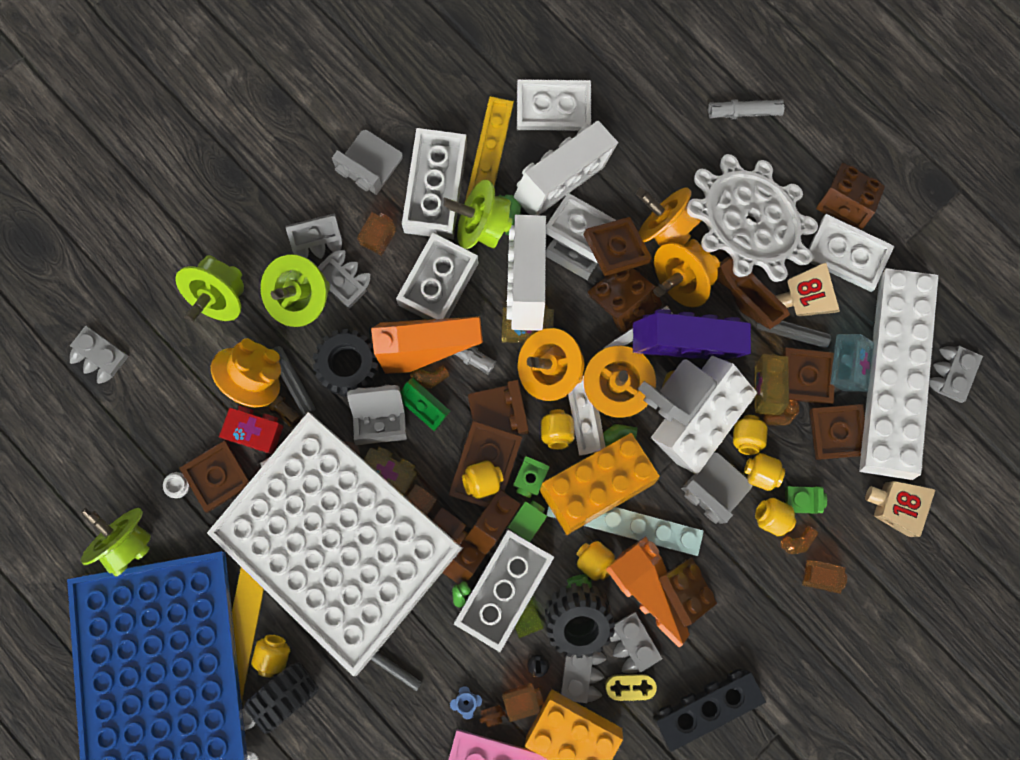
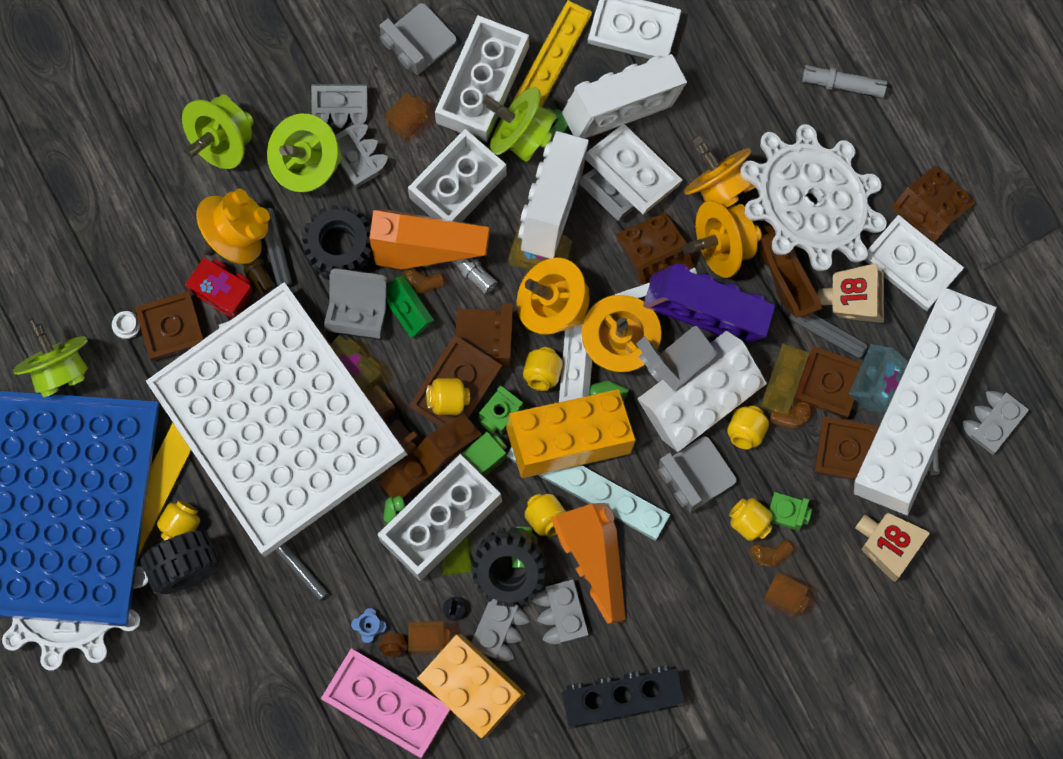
camera: 20 degrees right, 5 degrees down
light grey plate [69,326,129,384] -> none
reddish brown plate [583,217,652,276] -> none
light yellow beam [605,674,657,701] -> none
reddish brown plate [658,557,717,627] -> none
yellow head [744,453,785,491] -> none

